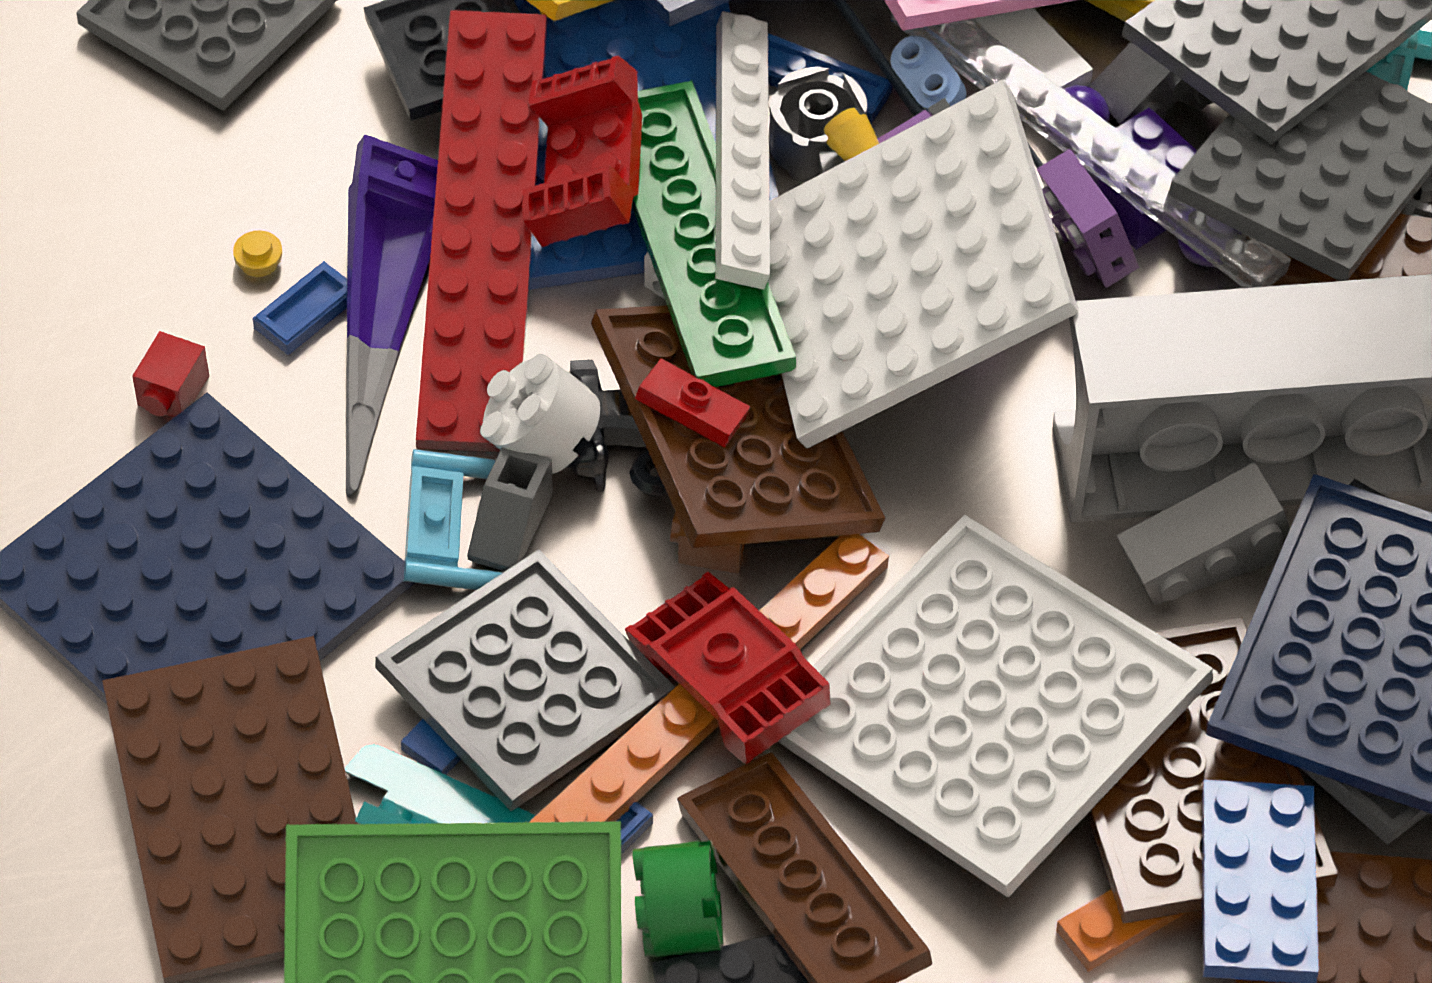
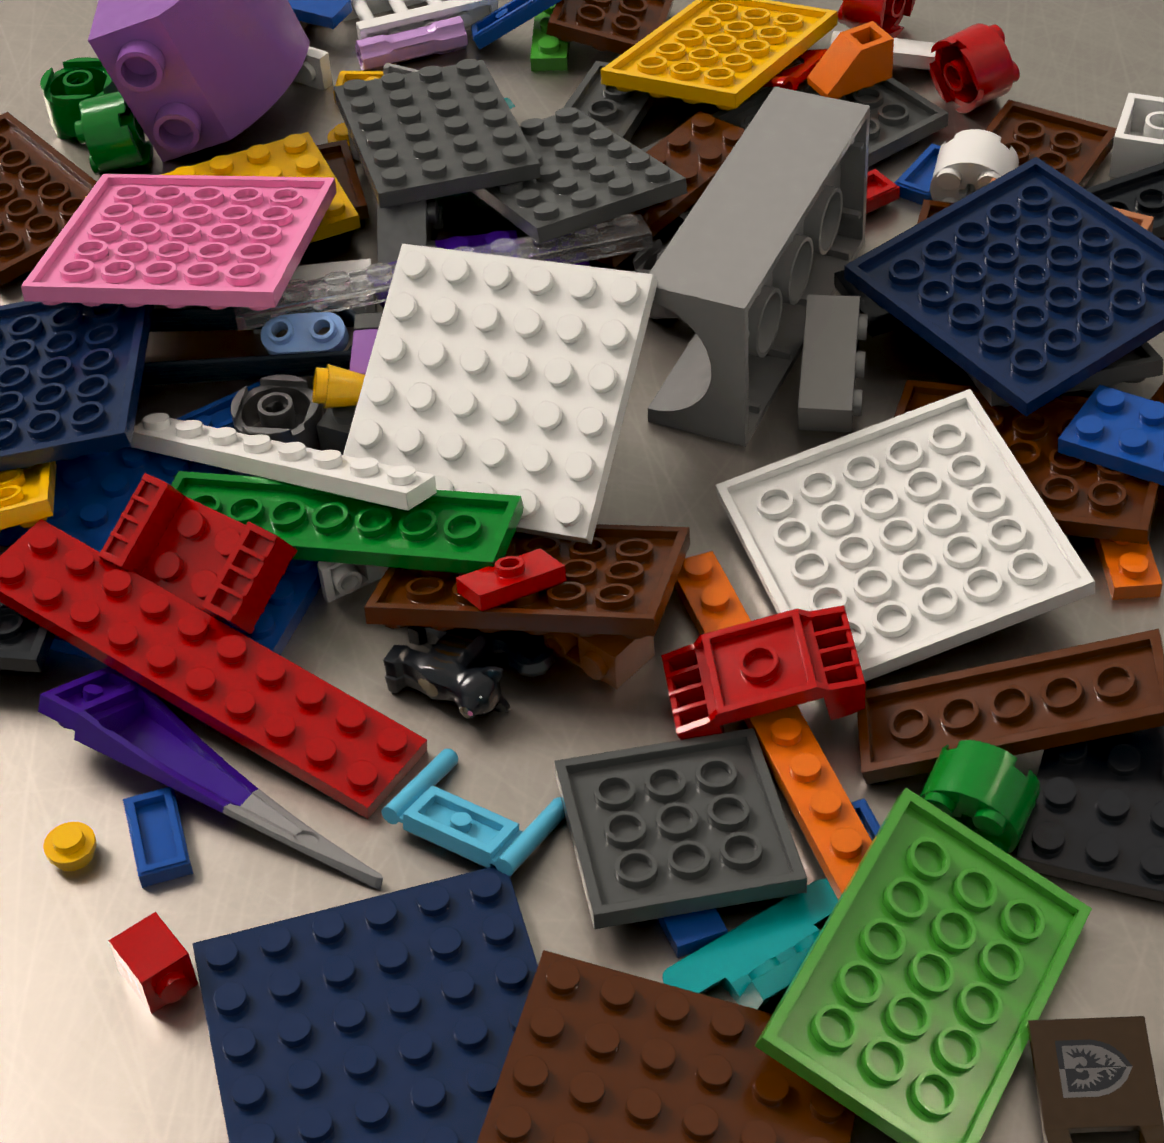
camera: 55 degrees left, 10 degrees down
dark grey slope [467,447,553,571] -> none
white brick [480,353,600,474] -> none

